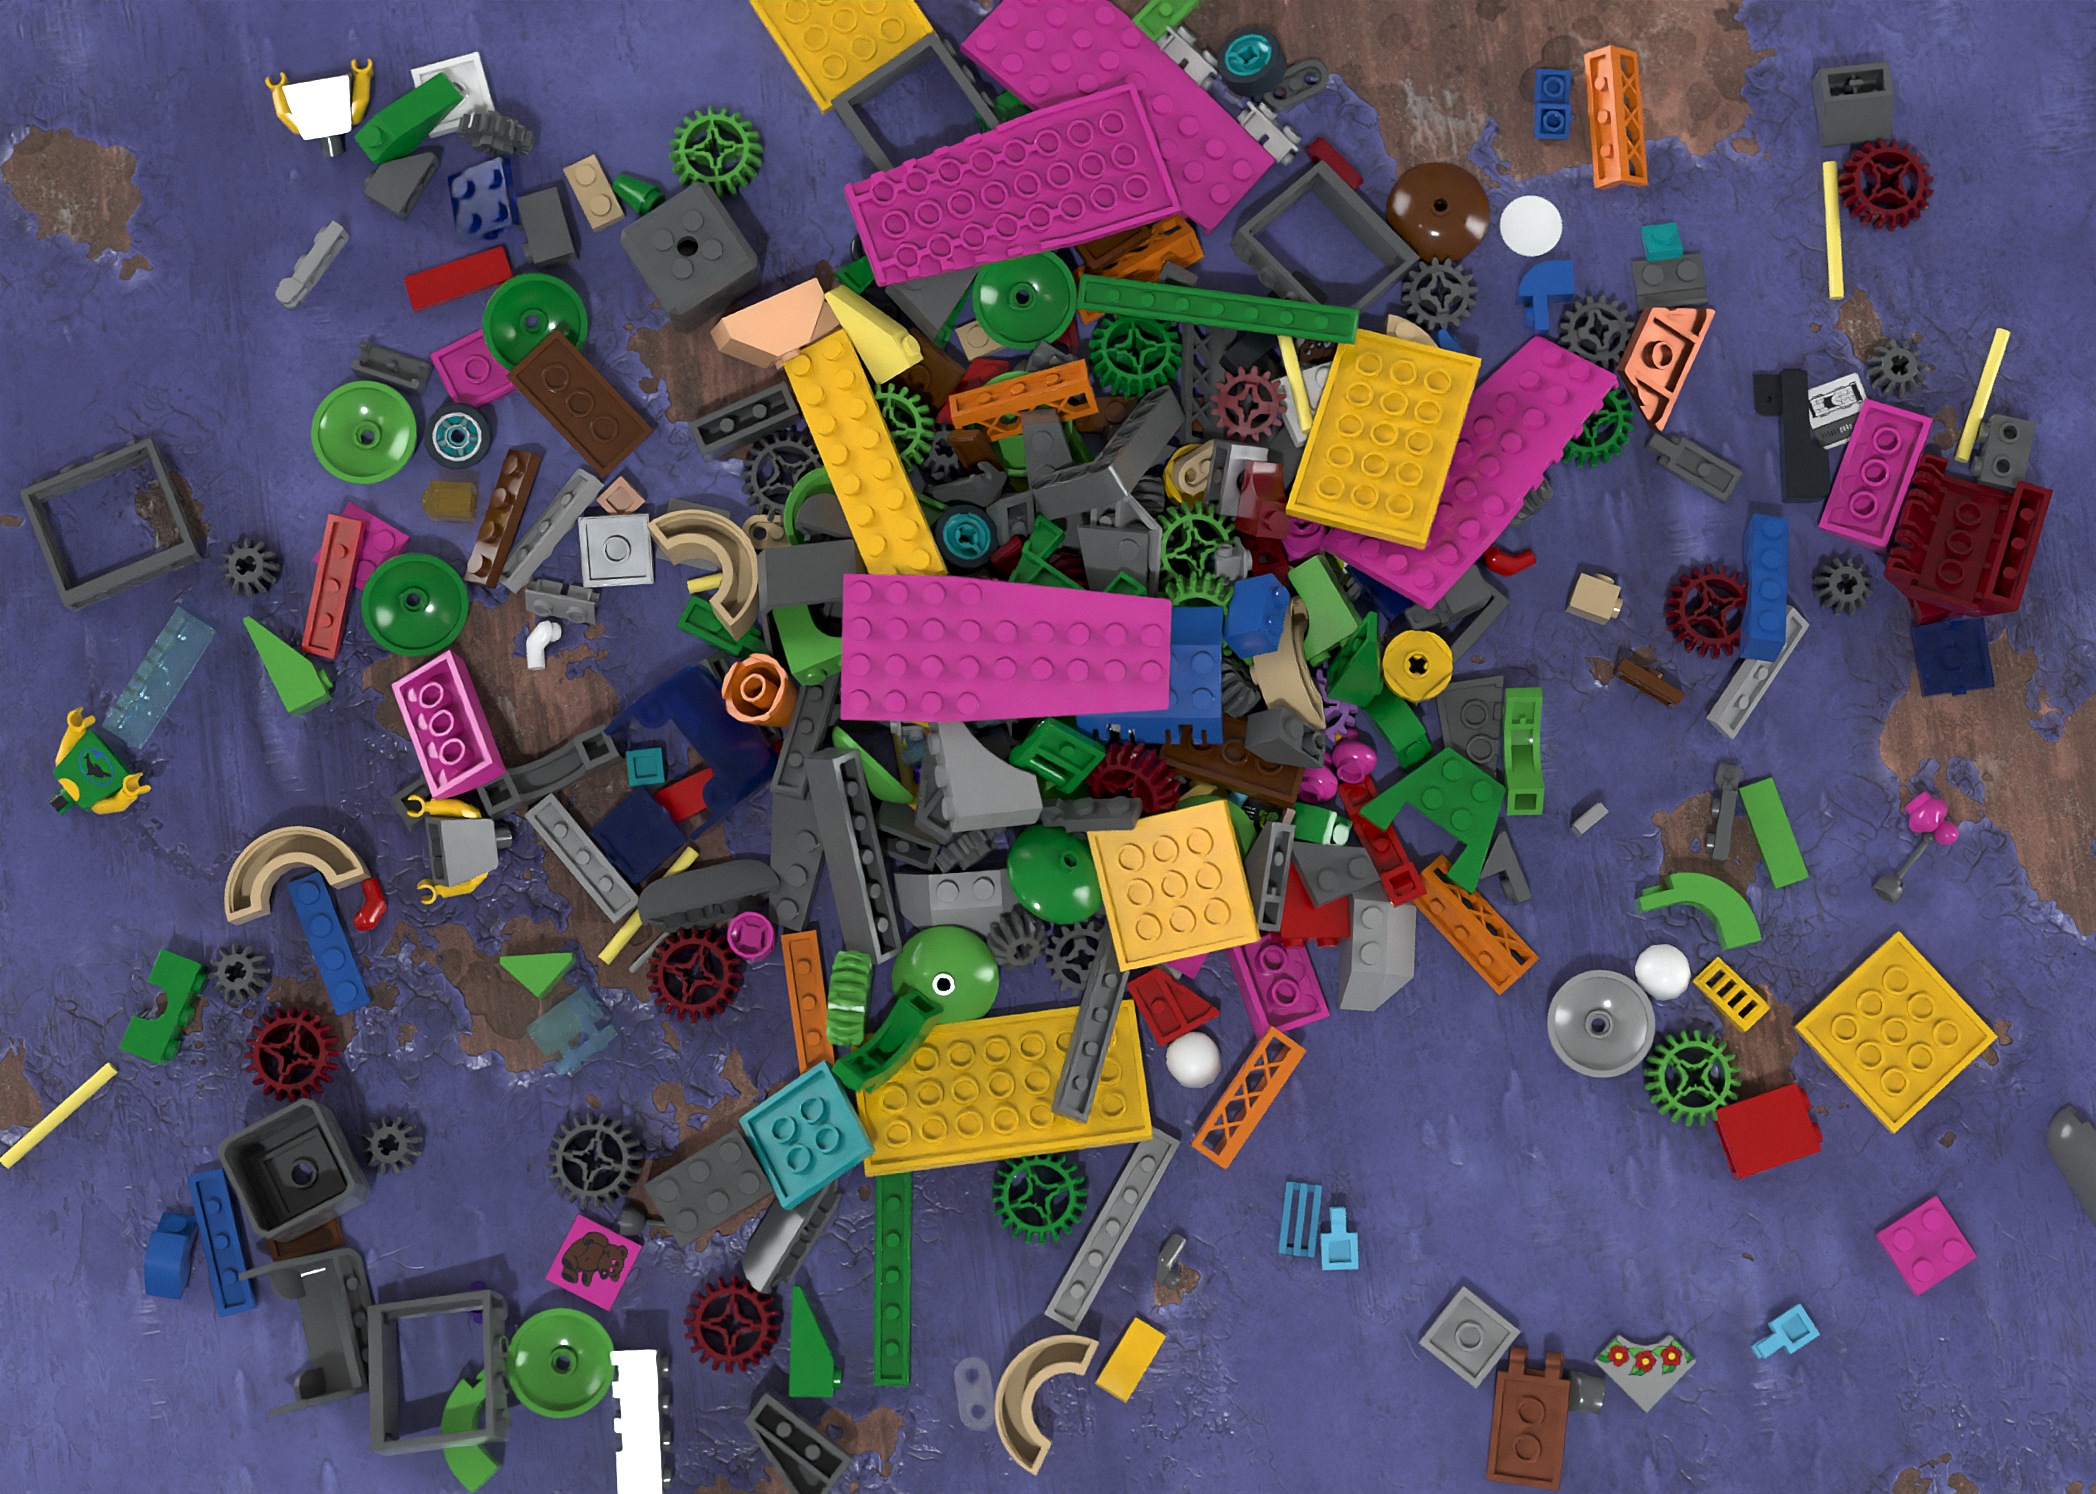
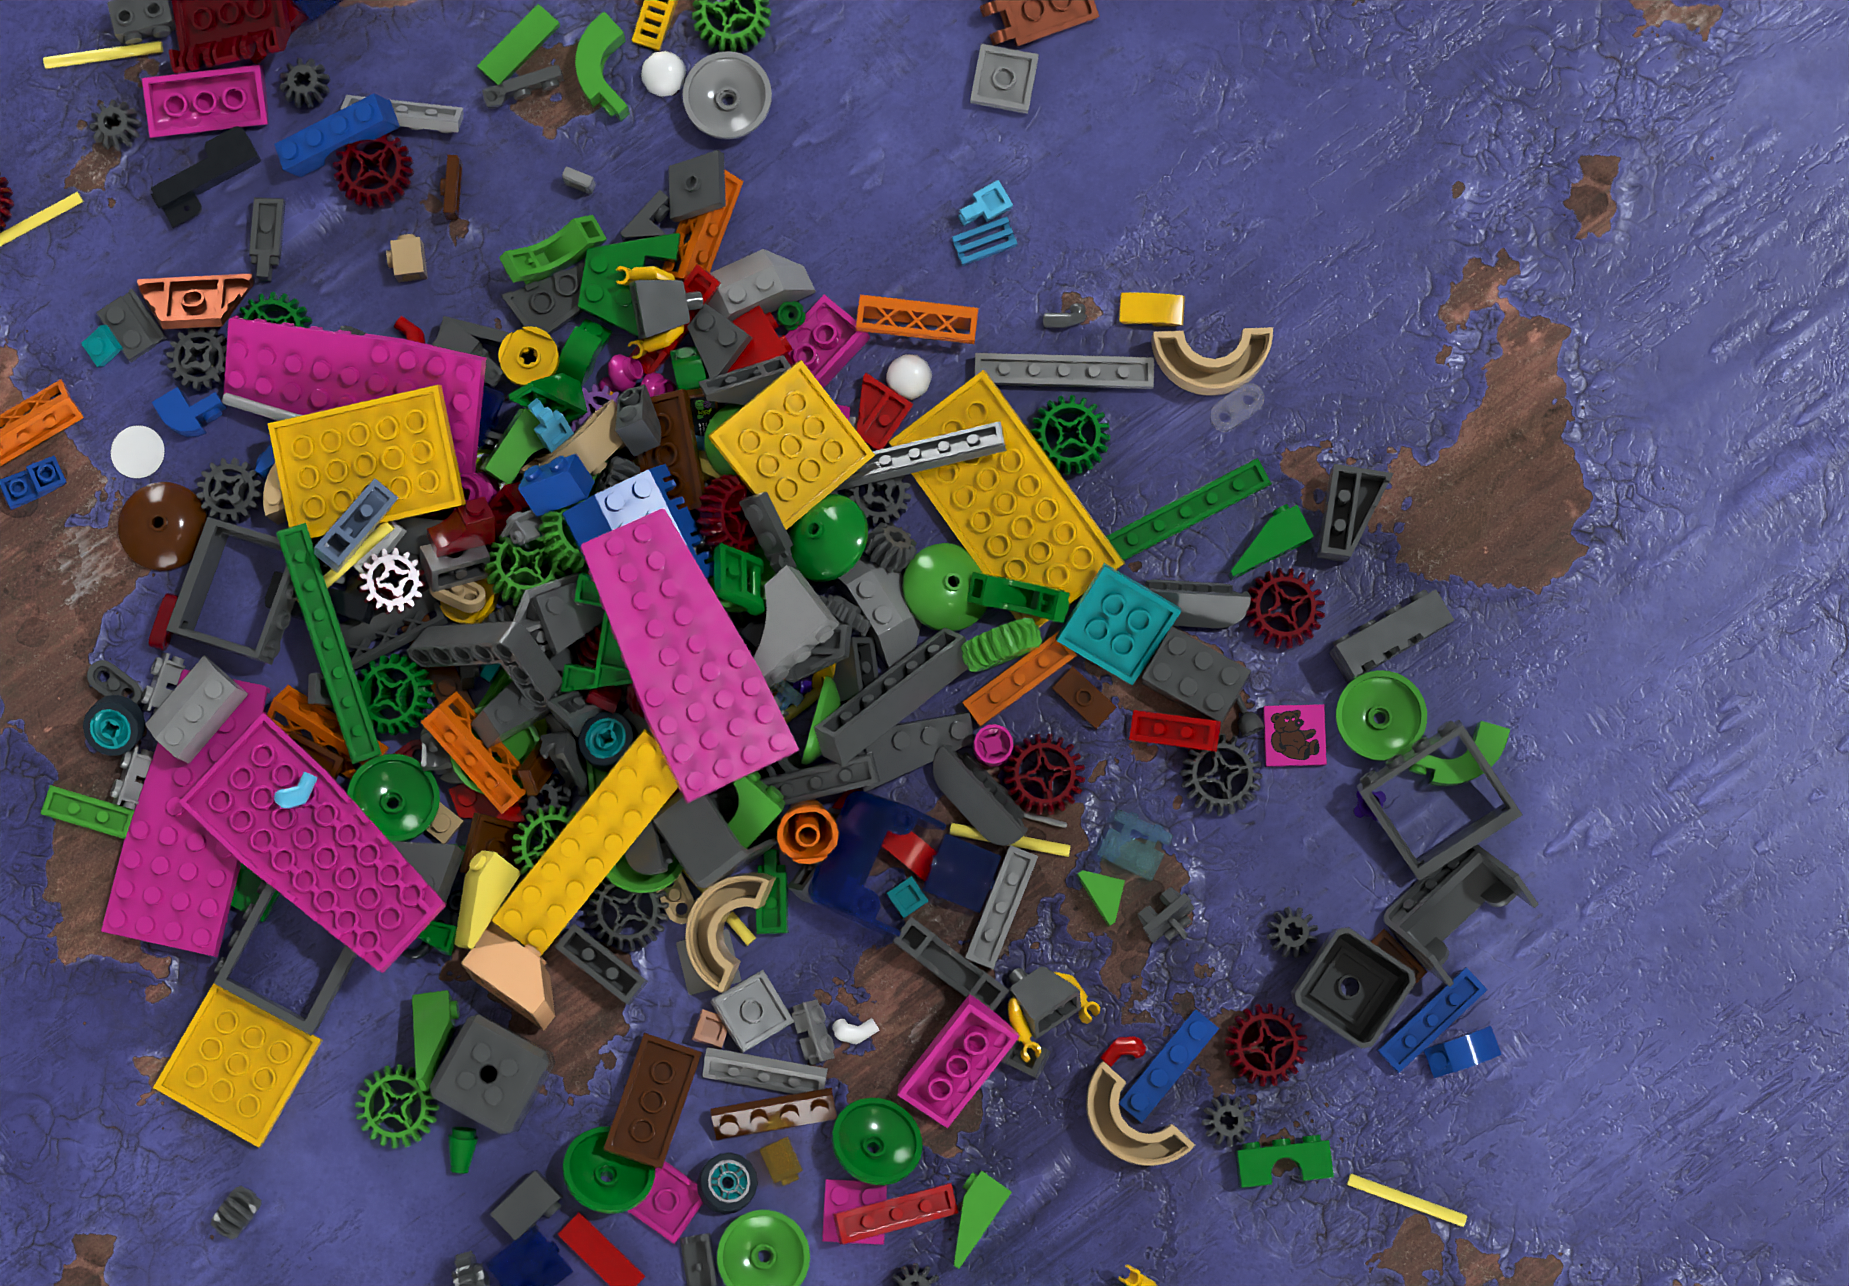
camera: 120 degrees left, 0 degrees up
tan plate [563,154,625,233] -> none
sticker [1808,373,1867,449] -> none
none -> light grey slope [145,655,249,763]
none -> light grey bar [222,393,302,421]
none -> medium azure arm [274,772,318,809]
none -> sand blue slope [314,478,399,573]
none -> bright green slope [412,990,459,1092]
none -> medium azure plate [528,398,574,453]
none -> dark grey torso [616,266,703,359]
none -> dark grey plate [669,150,726,223]
none -> green plate [777,301,806,330]
none -> reddish brown plate [1052,666,1117,730]
none -> red plate [1129,710,1221,752]
none -> dark grey hips [1138,887,1195,943]

